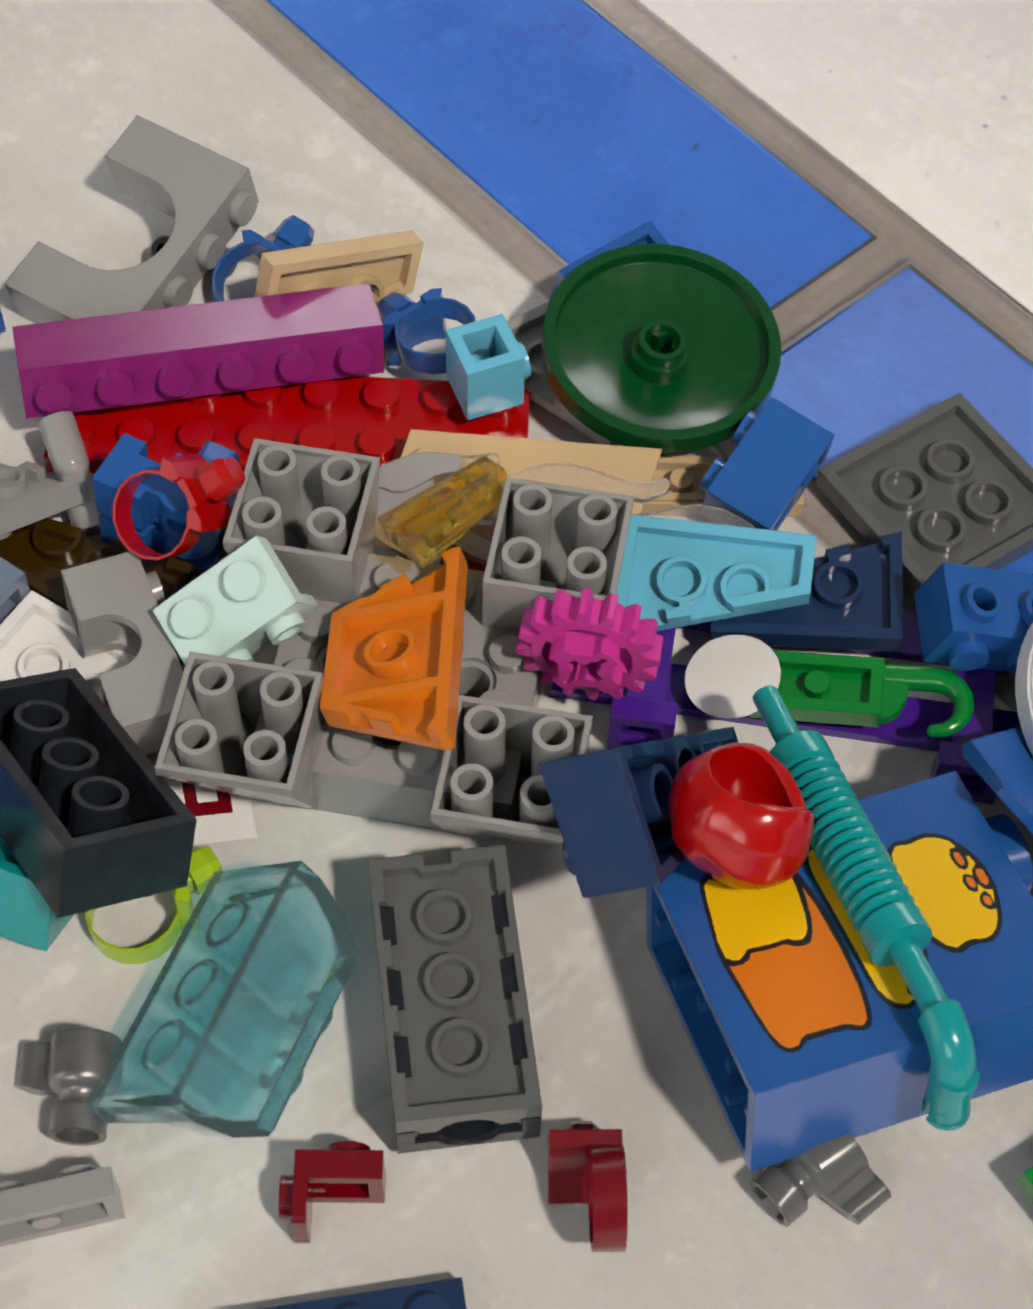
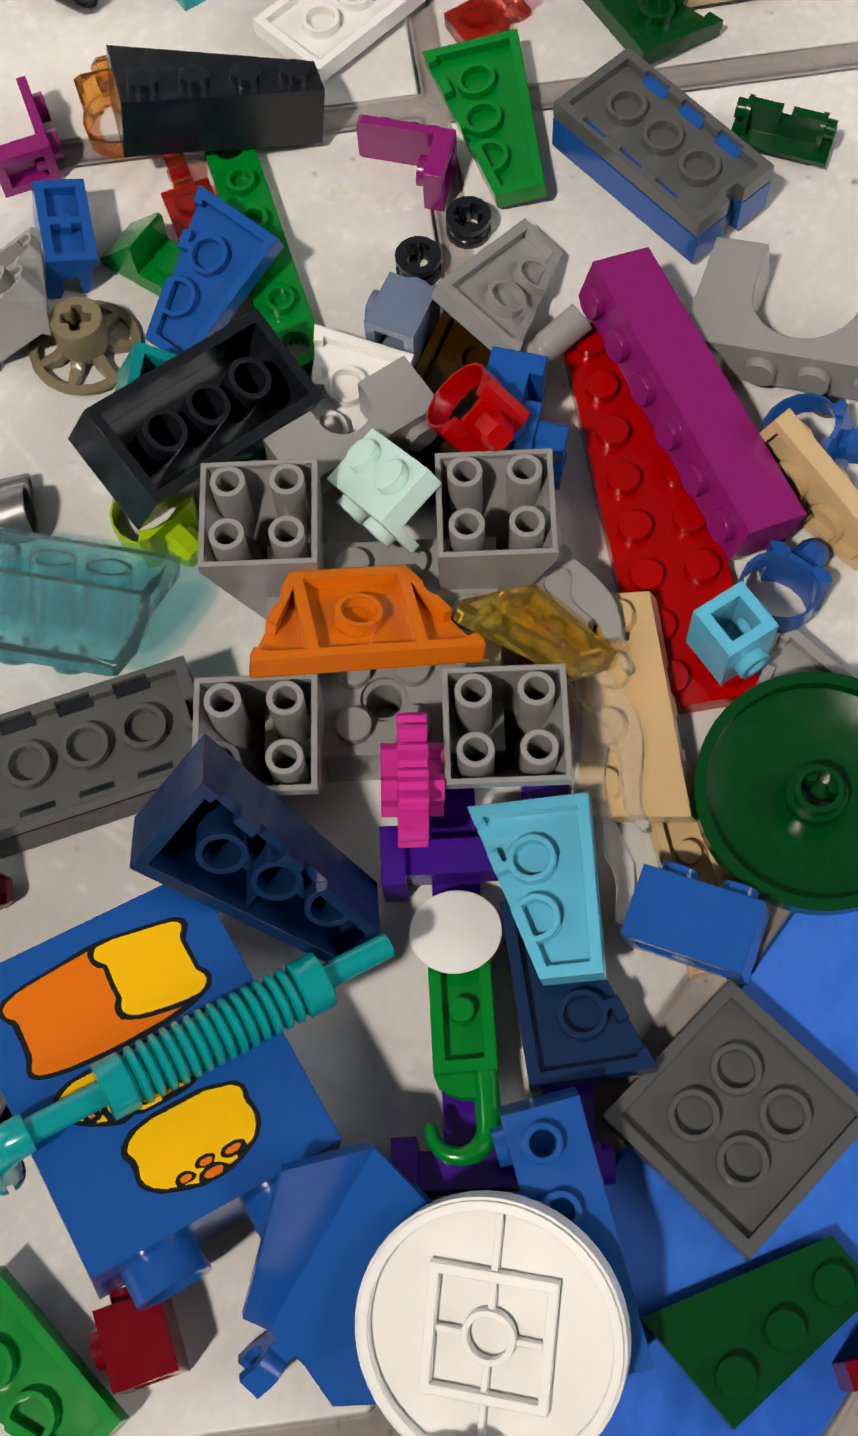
camera: 85 degrees right, 10 degrees up
red piece [668,742,814,890] -> none

